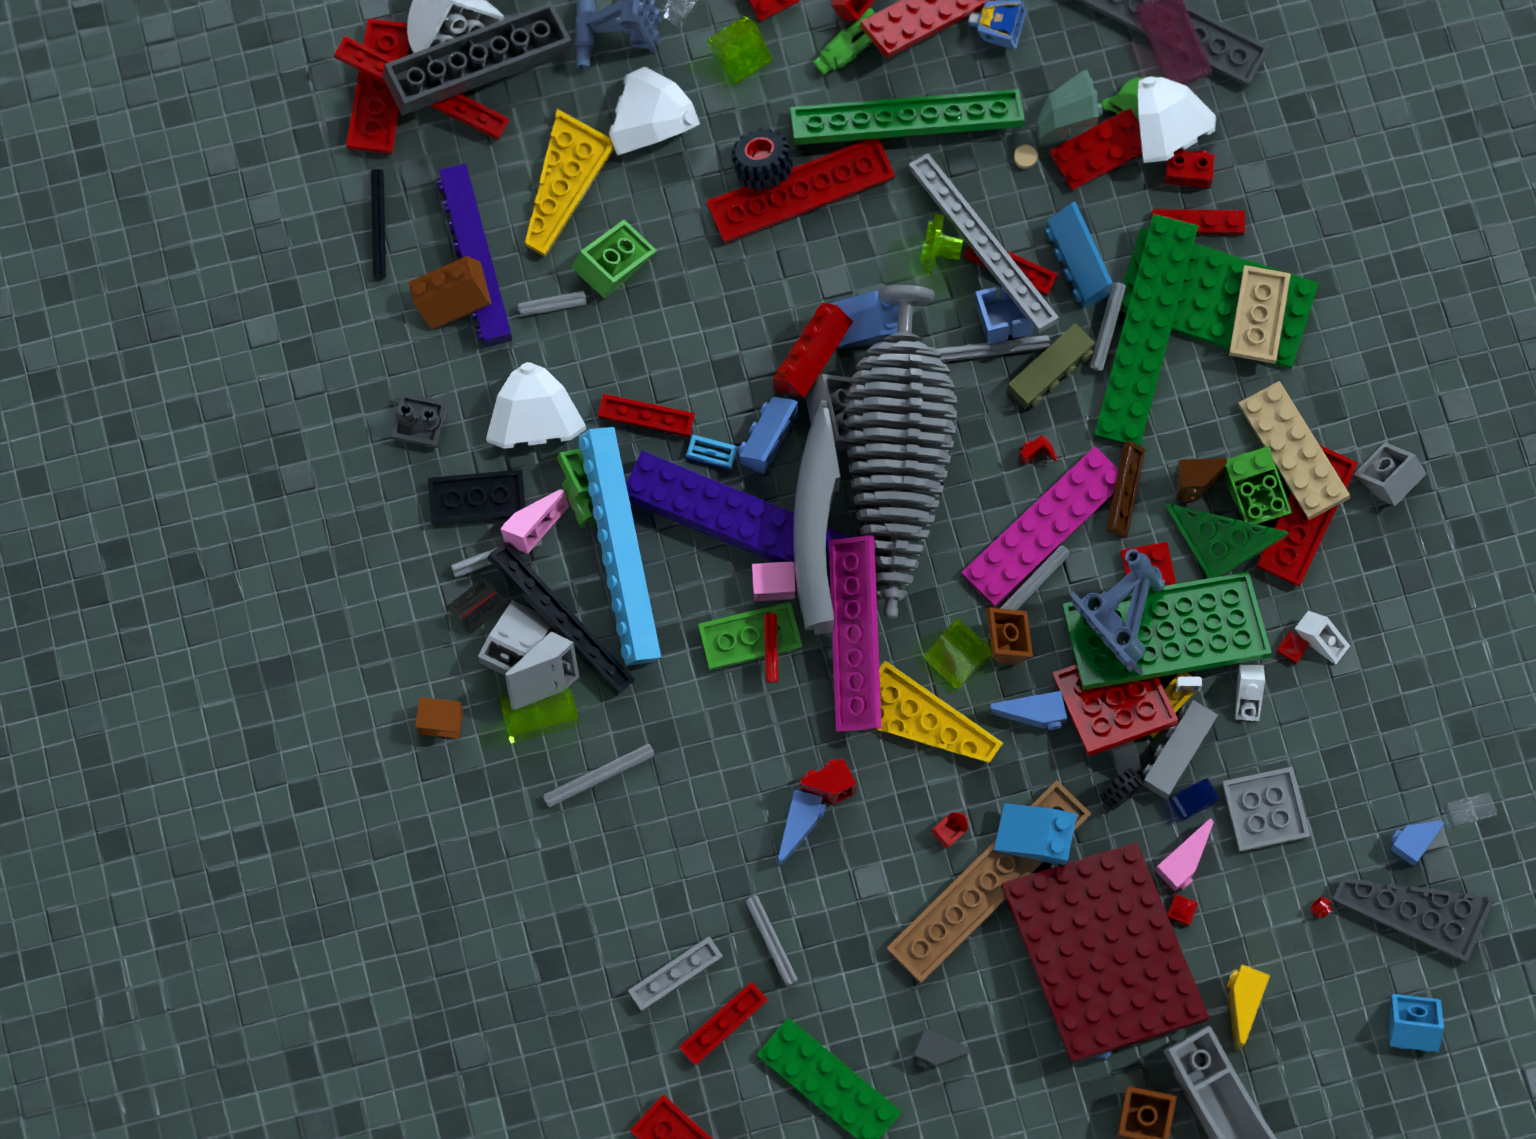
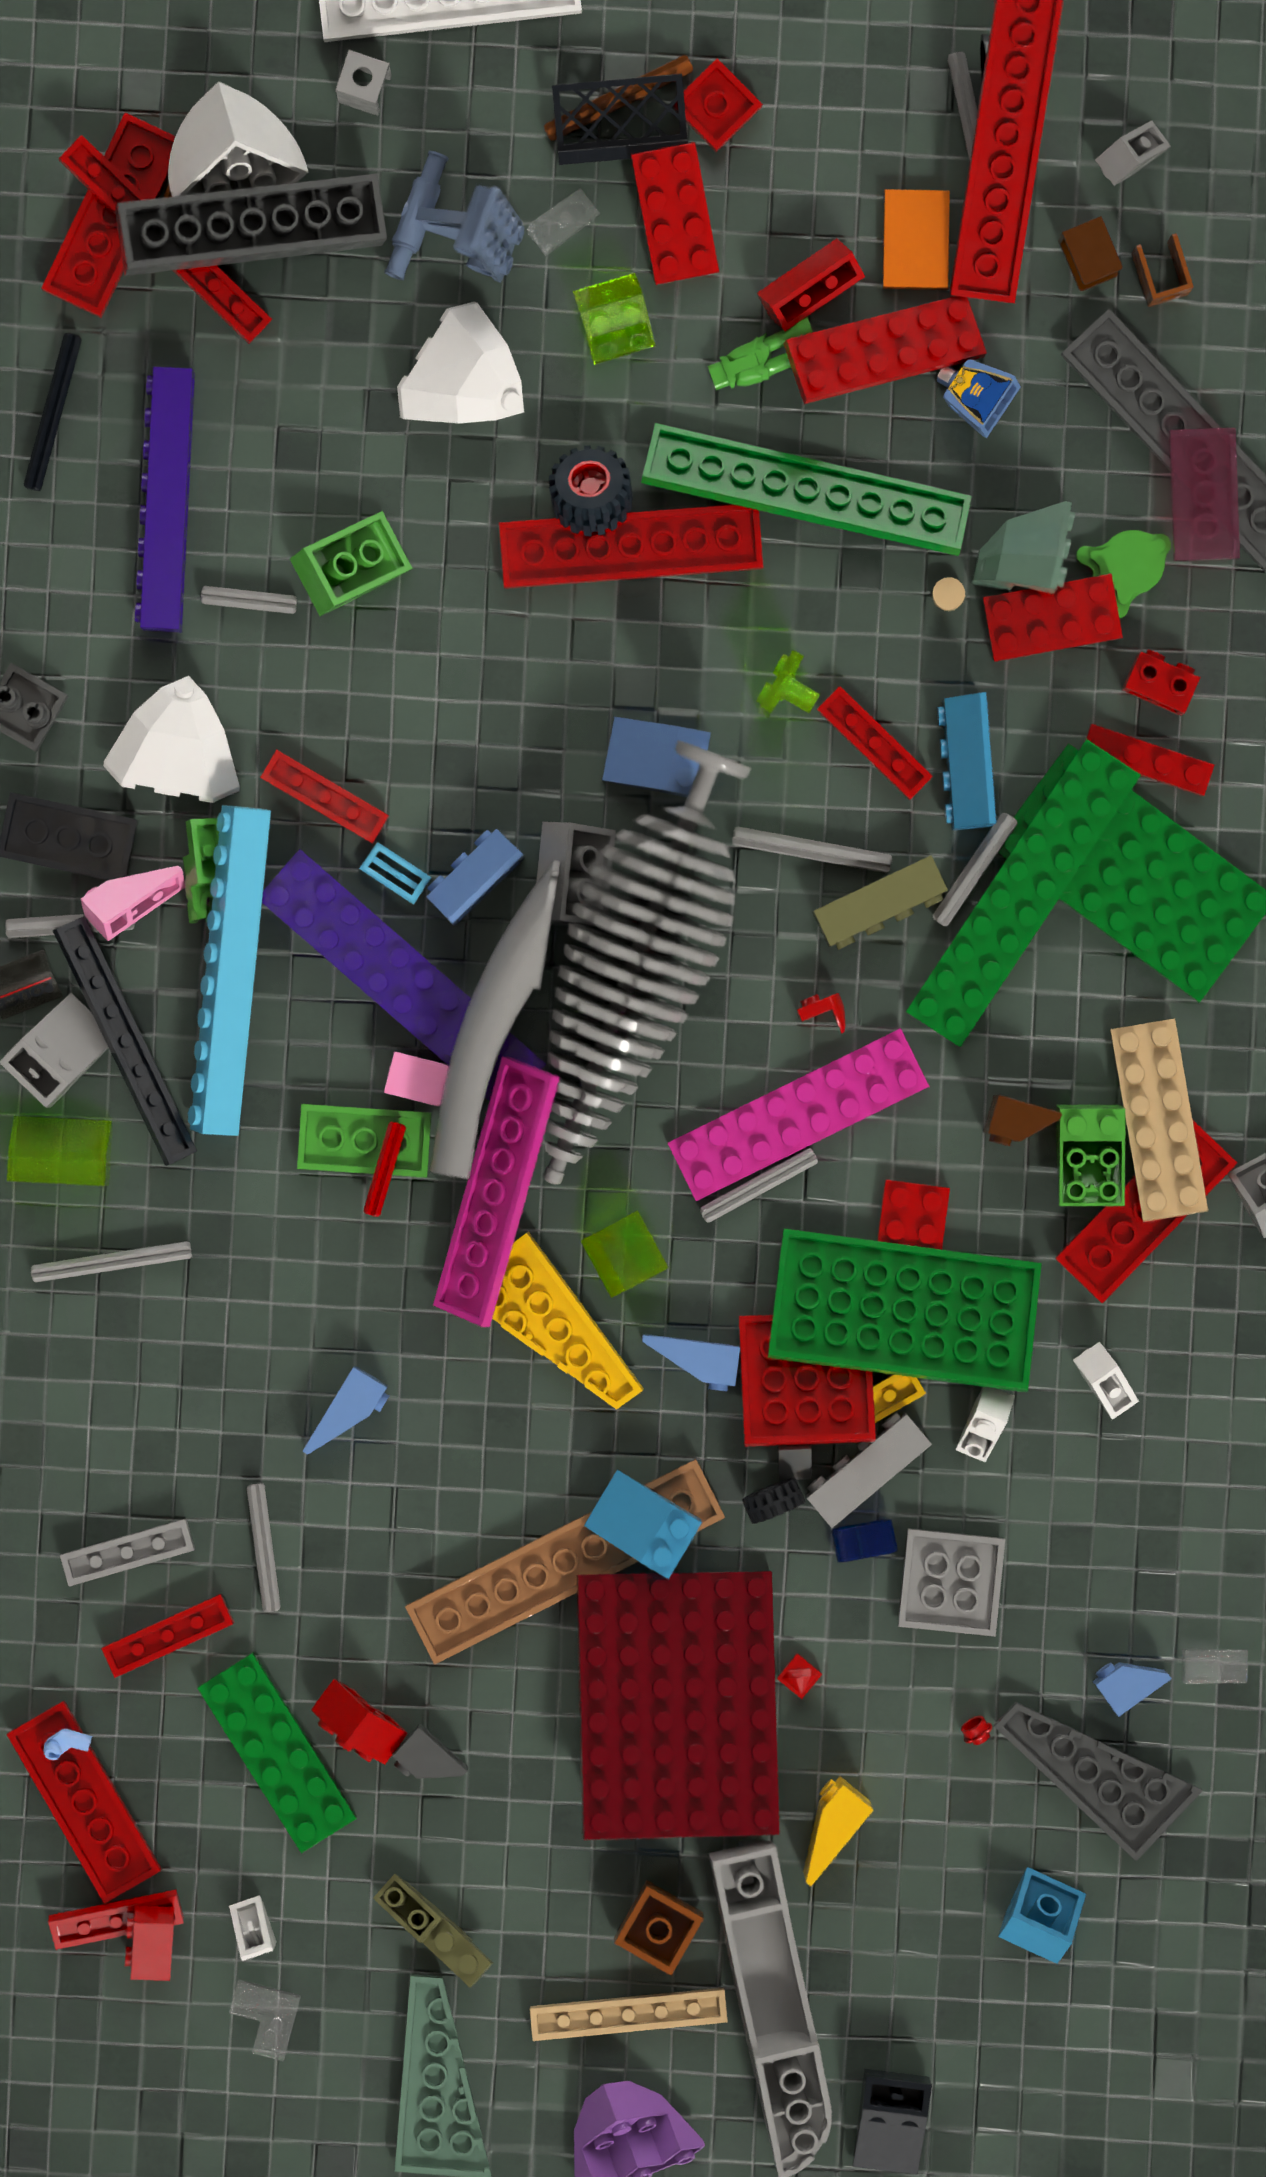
camera: 20 degrees right, 15 degrees up
dark orange slope [408,256,492,330] -> none
light grey slope [505,632,579,710] -> none
yellow wing [525,109,614,257] -> none
red slope [773,302,853,397] -> none
red slope [799,758,857,805] -> none
light grey plate [909,153,1059,334] -> none
red plate [930,812,968,849] -> none
medium blue piece [975,285,1033,345] -> none
dark orange slope [987,607,1033,665] -> none
sand blue plate [1070,549,1165,675] -> none
reddish brown tile [1106,441,1145,538] -> none
white brick [1138,77,1216,163] -> none
bright pink slope [1155,818,1214,892] -> none
green tile [1165,503,1289,578] -> none
white tile [1175,677,1202,692] -> none
tan plate [1229,265,1291,364] -> none
red tile [1276,631,1310,665] -> none
none -> light blue arm [43,1729,92,1760]
none -> red brick [311,1679,408,1765]

